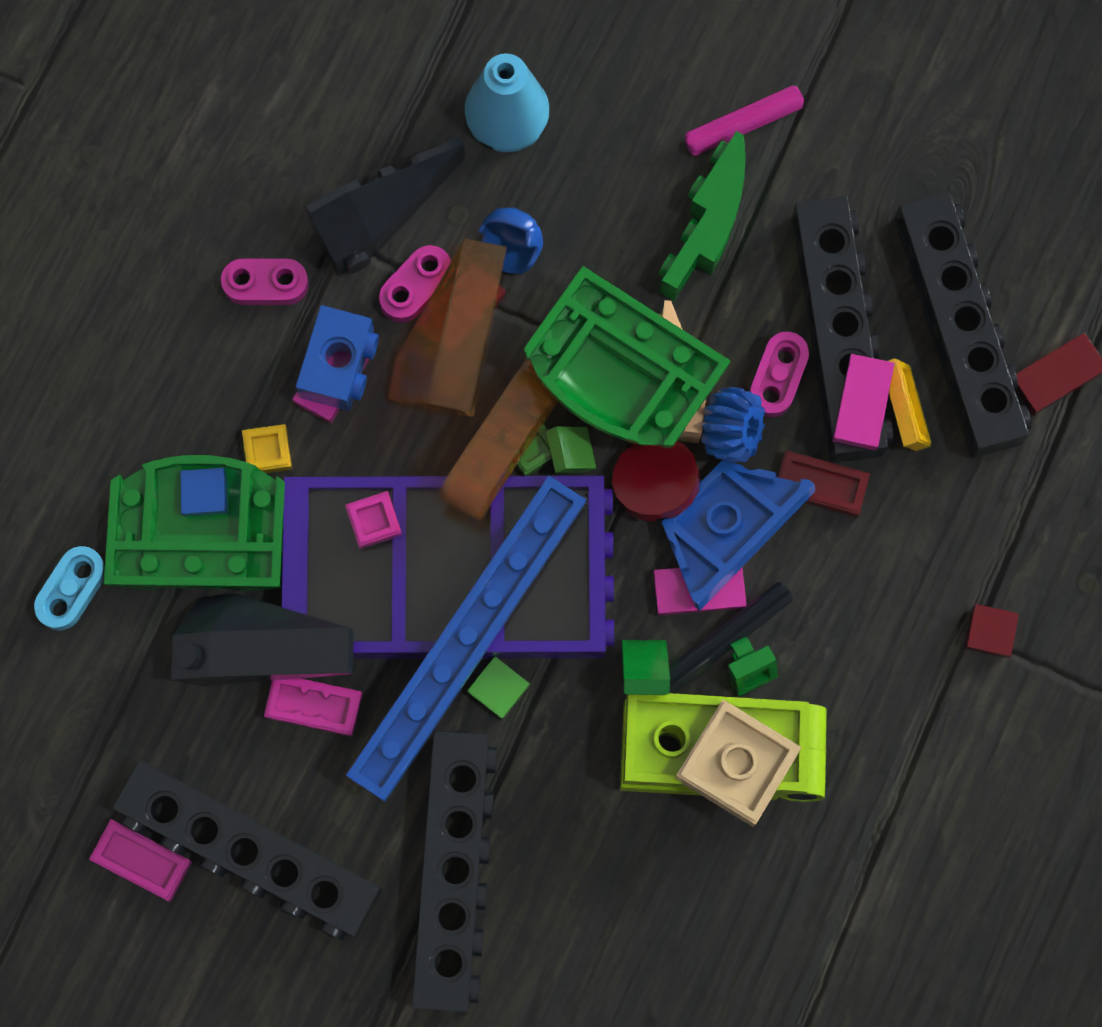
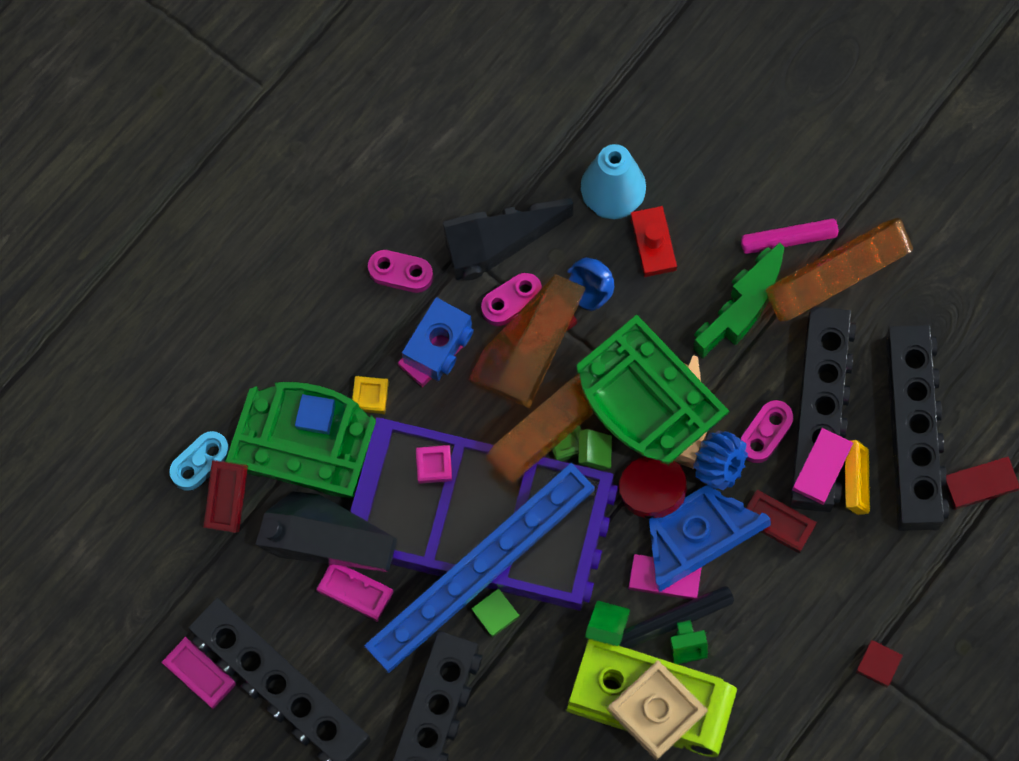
camera: 20 degrees right, 5 degrees down
none -> dark red tile [203,460,248,533]
none -> red tile [630,206,677,277]
none -> clear orange beam [765,218,914,322]

